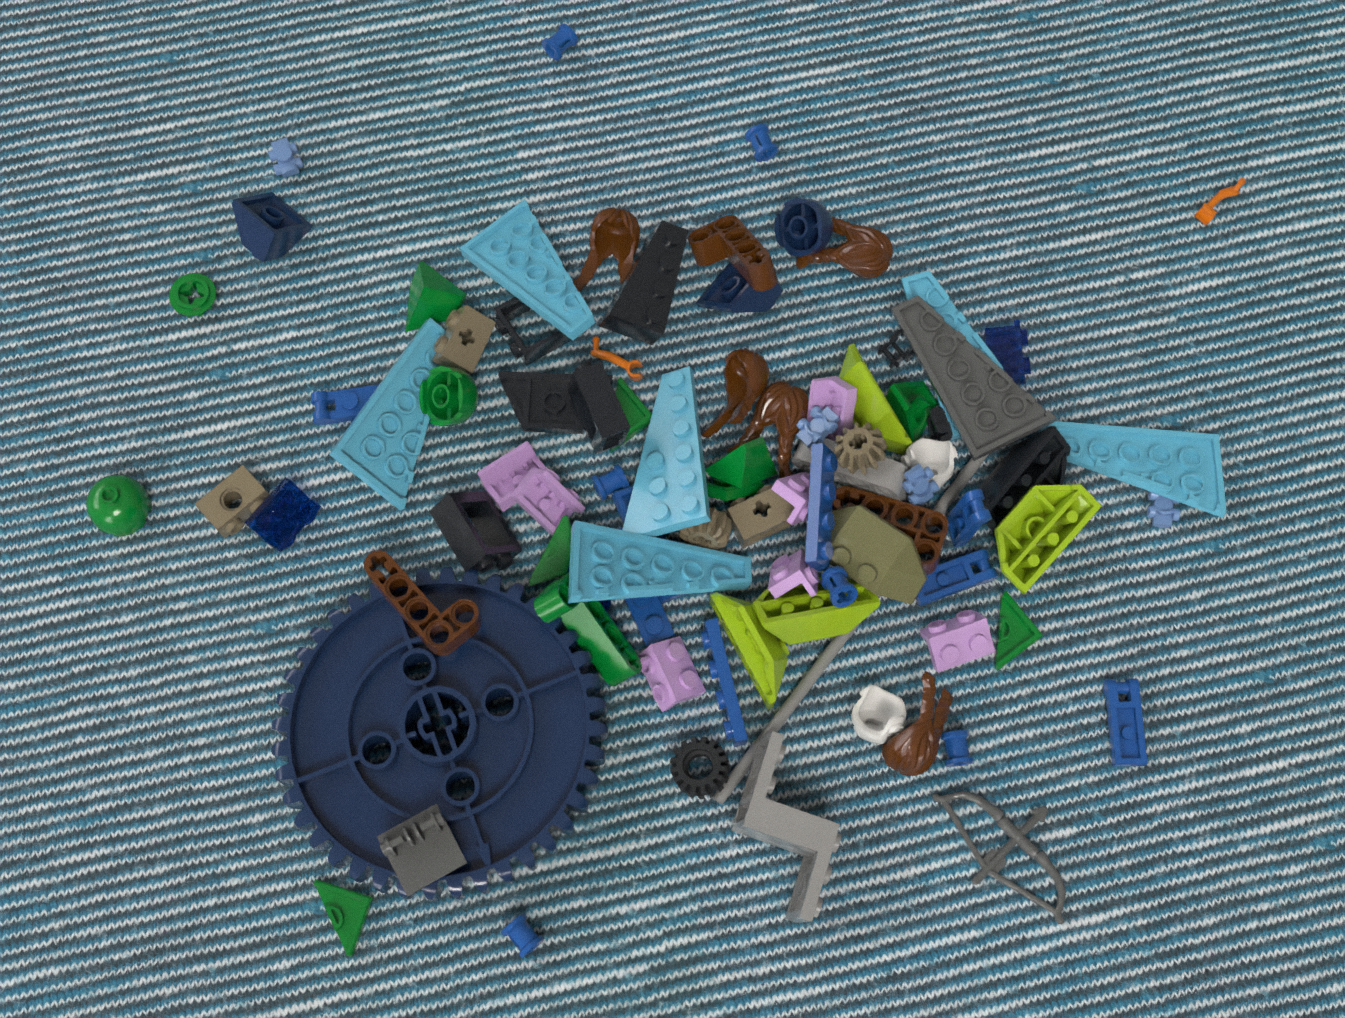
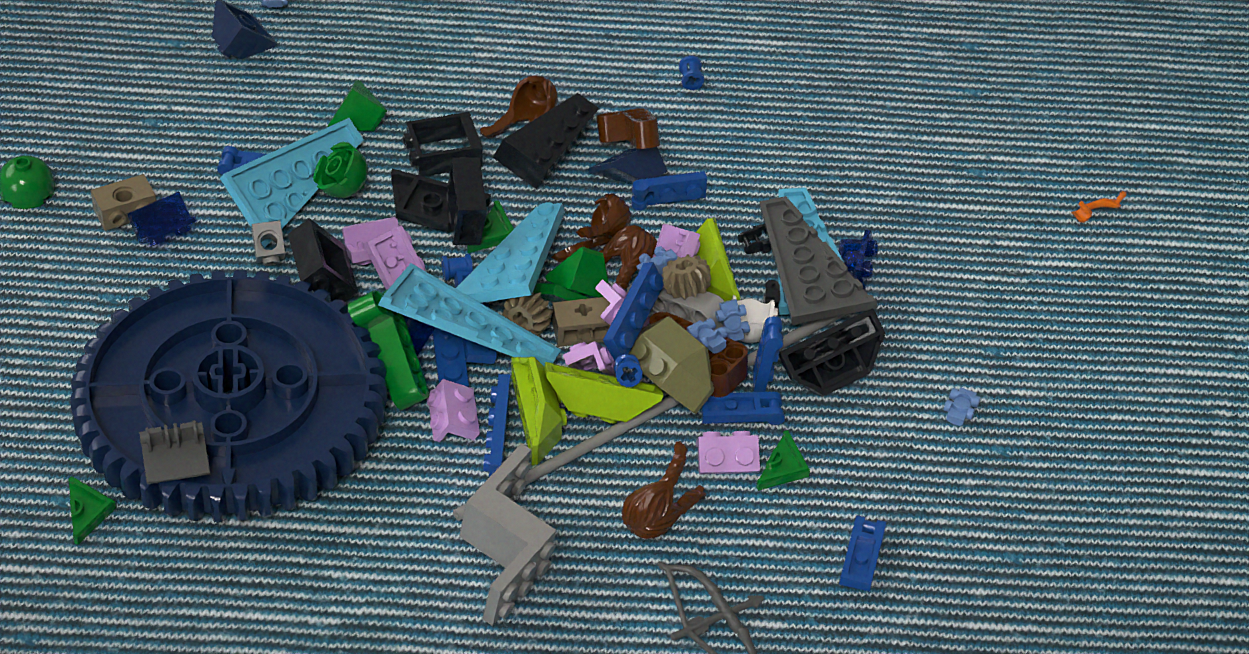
camera: 15 degrees right, 25 degrees down
green gear [169,273,217,318] -> none
reddish brown beam [364,550,482,656] -> none
dark tan brick [432,305,496,375] -> none
medium azure wing [460,199,595,340] -> none
blue bush [501,913,545,959] -> none
orange piece [590,337,643,381] -> none
black tyre [670,736,730,799] -> none
dark blue cylinder [774,198,833,257] -> none
reddish brown hair [795,216,893,279] -> none
white cap [851,685,906,745] -> none
green slope [886,380,939,444] -> none
blue bush [941,730,974,767] -> none
lime wedge [994,484,1102,594] -> none
medium azure wing [1037,421,1227,518] -> none
none -> light grey brick [251,220,285,266]
none -> blue plate [631,171,708,210]
none -> medium blue piece [687,318,727,354]

